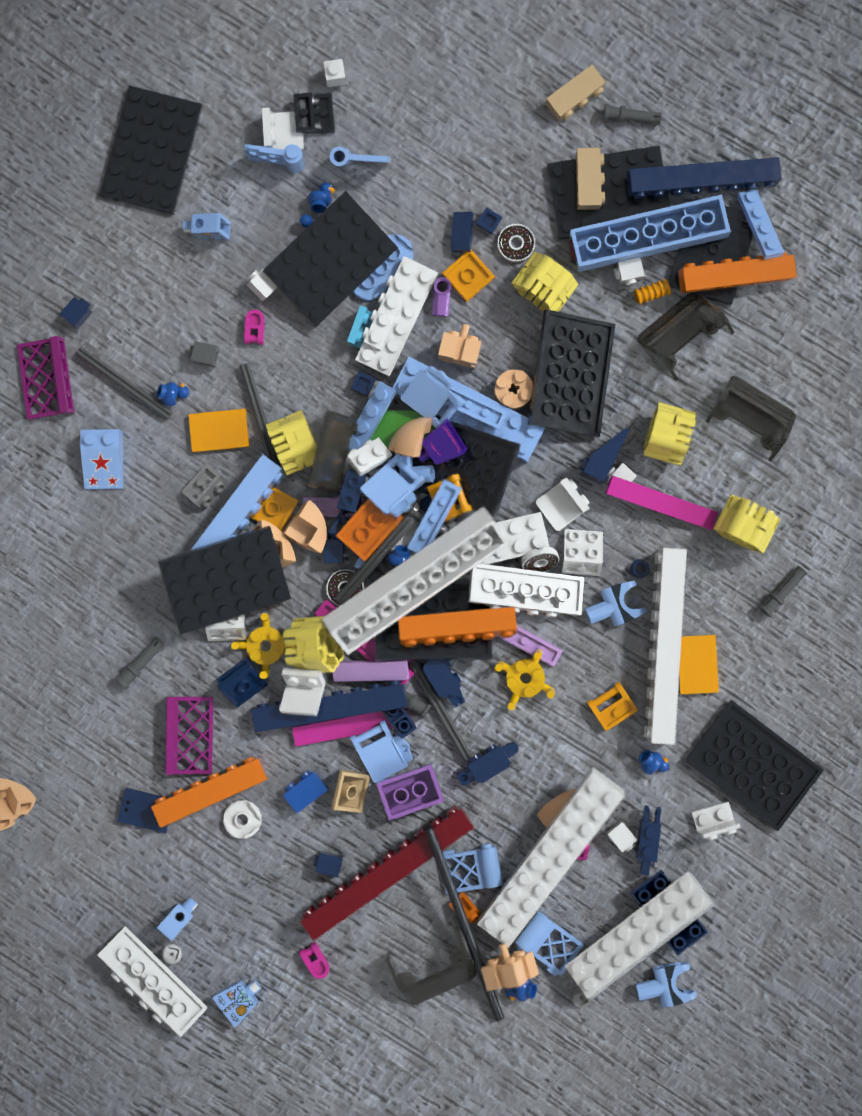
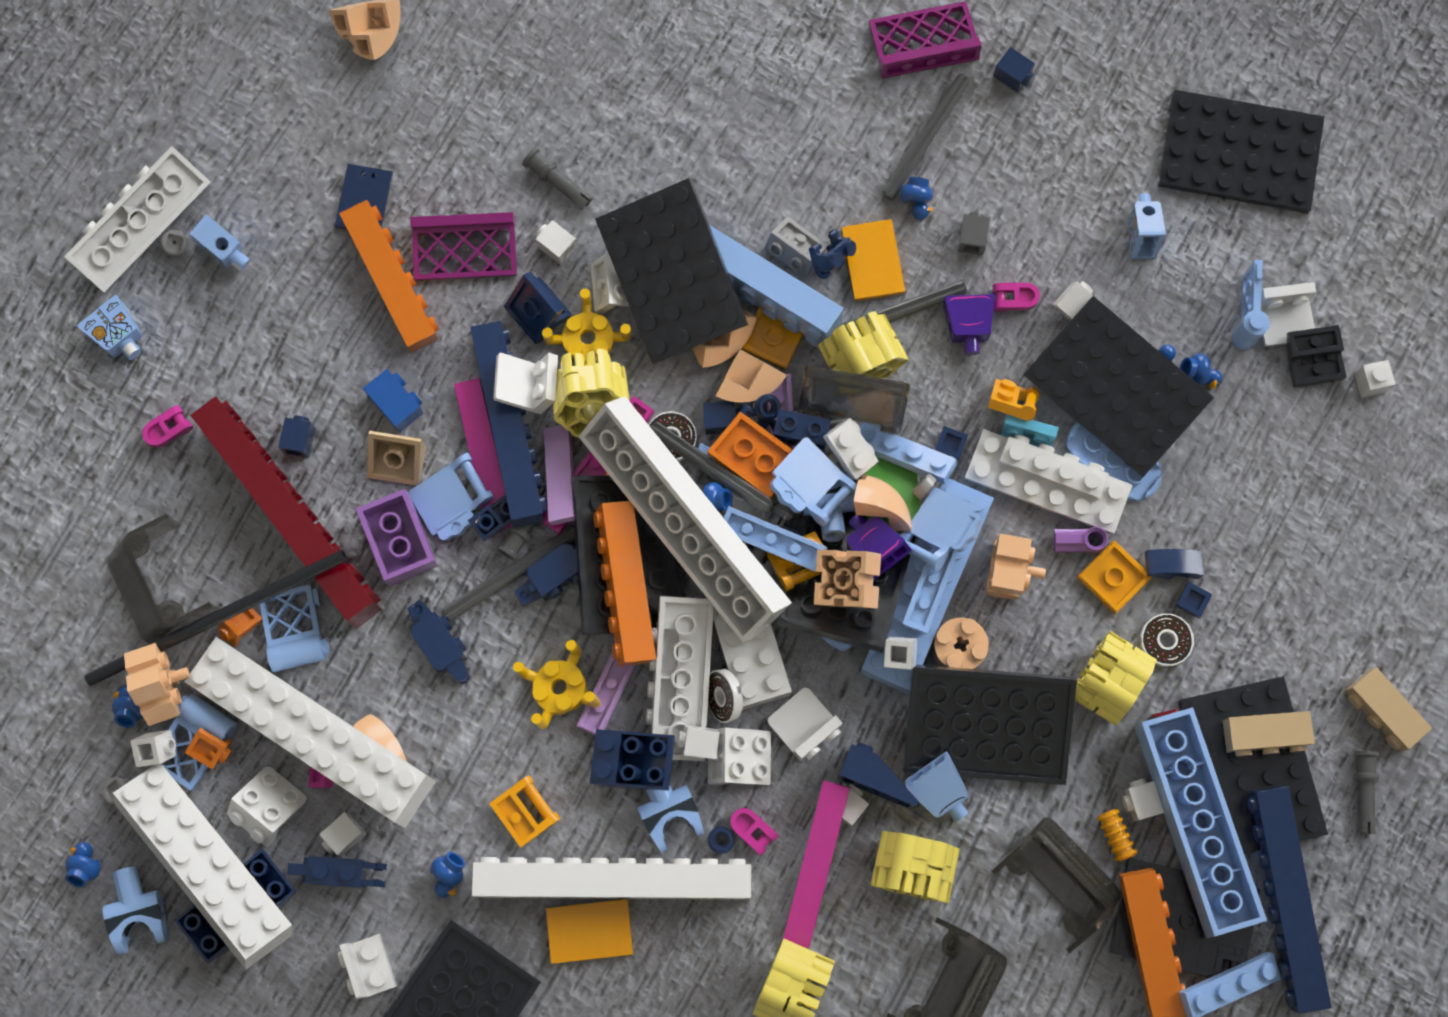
camera: 85 degrees right, 10 degrees down
light blue slope [80,429,123,489] -> none
white tile [223,800,262,839] -> none
light blue piece [330,146,391,167] -> none
none -> blue animal [65,842,101,888]
none -> white brick [130,730,176,767]
none -> orange bracket [185,728,232,770]
none -> white bracket [227,767,307,848]
none -> white brick [536,220,578,265]
none -> dark blue slope [590,729,675,791]
none -> white brick [677,725,720,759]
none -> dark pink plate [730,808,779,856]
none -> dark blue plate [755,394,781,420]
none -> dark blue piece [808,229,856,279]
none -> light nougat brick [814,550,881,609]
none -> white brick [884,636,917,669]
none -> light blue torso [905,751,968,822]
none -> light grey tile [912,473,937,499]
none -> dark purple torso [943,294,995,356]
none -> light orange plate [987,379,1040,421]

